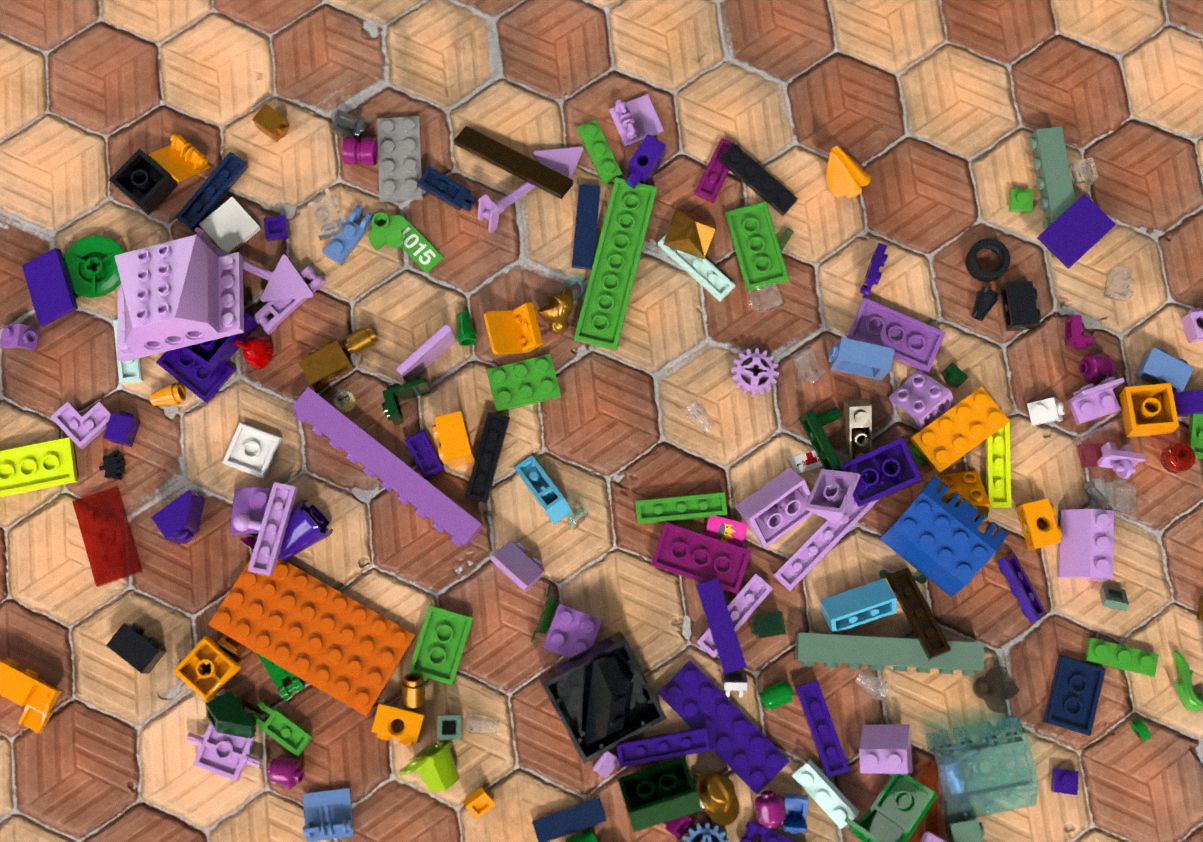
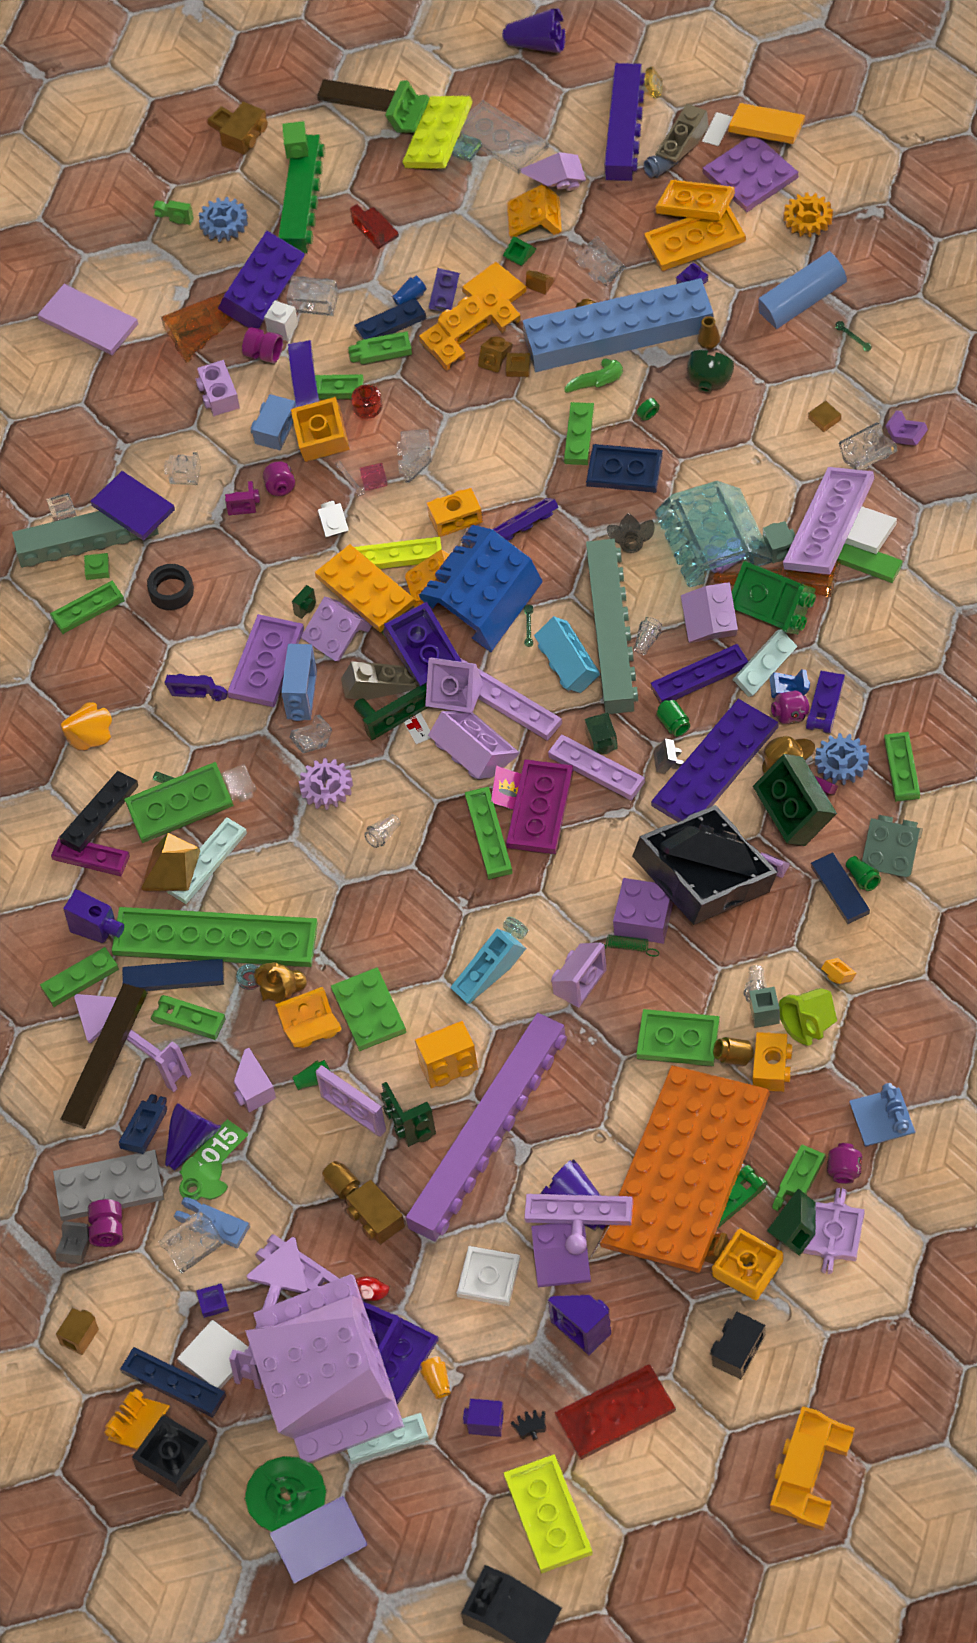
camera: 90 degrees left, 20 degrees down
medium lavender bracket [0,324,39,351] -> none
lavender plate [51,402,111,449] -> none
clear tile [333,389,356,412] -> none
dark purple plate [405,430,445,479] -> none
black plate [465,412,510,504] -> none
lavender hinge [609,94,664,147] -> none
dark purple tile [616,726,712,767] -> none
dark purple tile [696,578,747,674] -> none
dark brown tile [886,568,951,660] -> none
black cone [971,287,998,321] -> none
black brick [1000,281,1041,331] -> none
dark purple plate [1051,768,1079,795] -> none
lavender slope [1058,509,1114,581] -> none
lavender bracket [1067,376,1125,425] -> none
lavender hips [1097,442,1146,479] -> none
sand green plate [1099,585,1129,611] -> none
none -> bright green tile [50,580,125,634]
none -> bright green plate [151,995,226,1040]
none -> dark purple hat [165,1103,221,1171]
none -> lavender slope [233,1048,276,1112]
none -> dark green cylinder [687,350,734,392]

